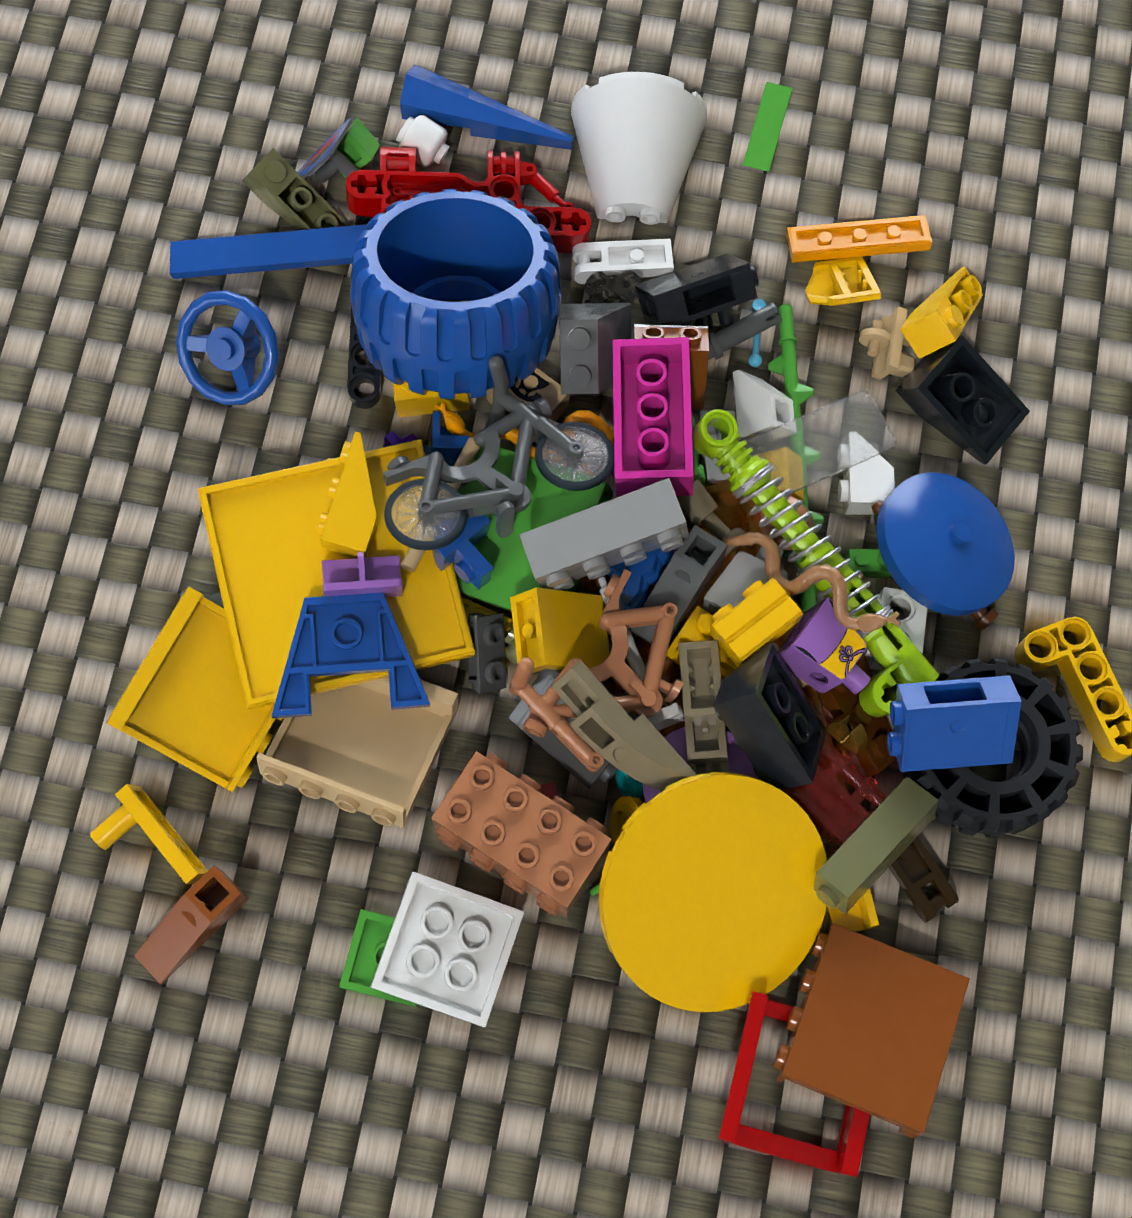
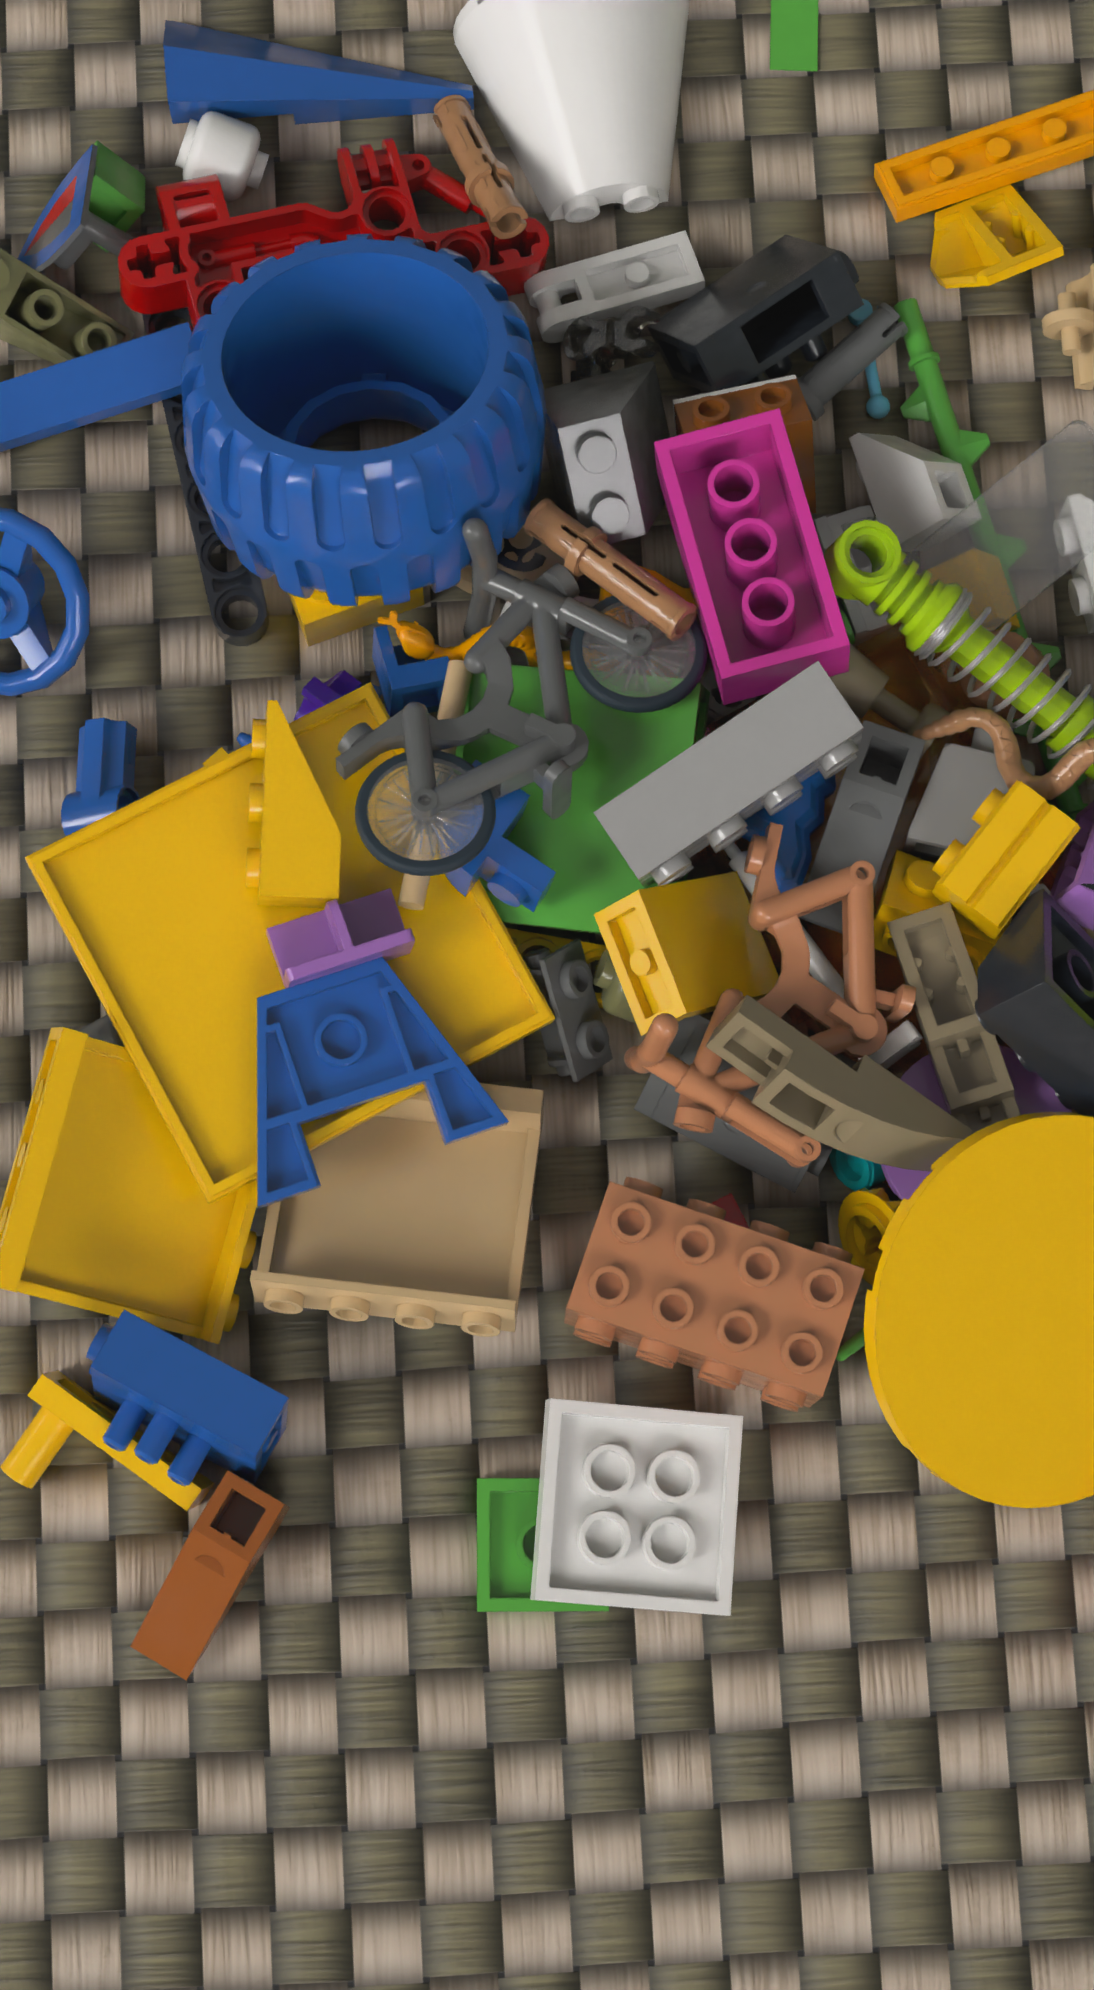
camera: 15 degrees left, 5 degrees up
none -> blue piece [61,718,141,836]
none -> blue piece [86,1310,289,1486]
none -> medium nougat pin [433,95,528,239]
none -> medium nougat pin [524,498,698,641]

